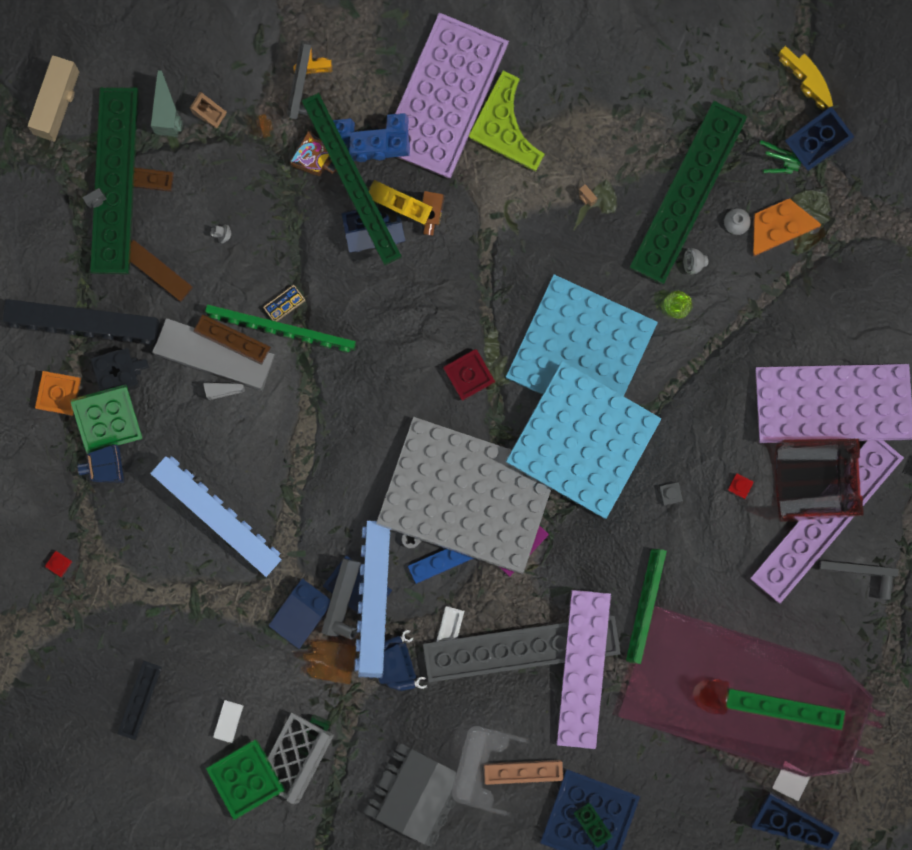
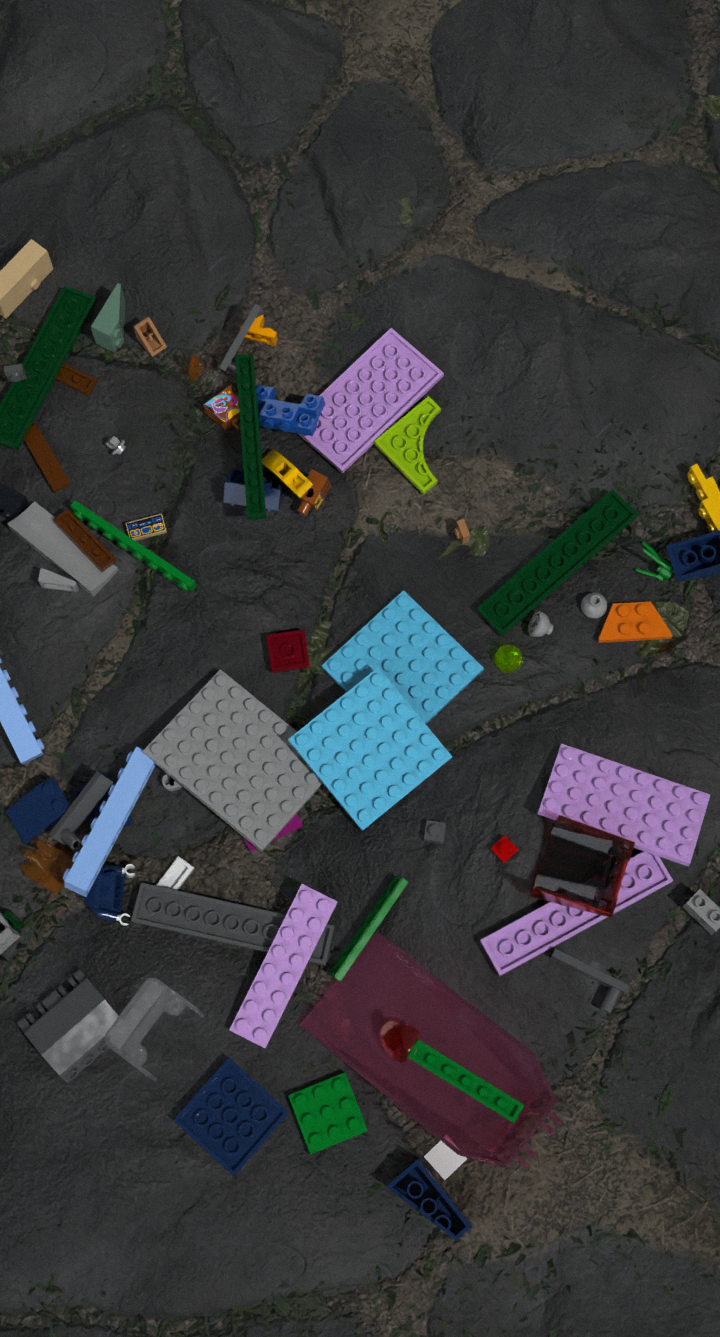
camera: 20 degrees right, 10 degrees down
blue plate [408,549,474,584] -> none
nougat plate [484,760,563,785] -> none
dark green slope [574,802,613,848] -> none
none -> green plate [288,1073,368,1155]

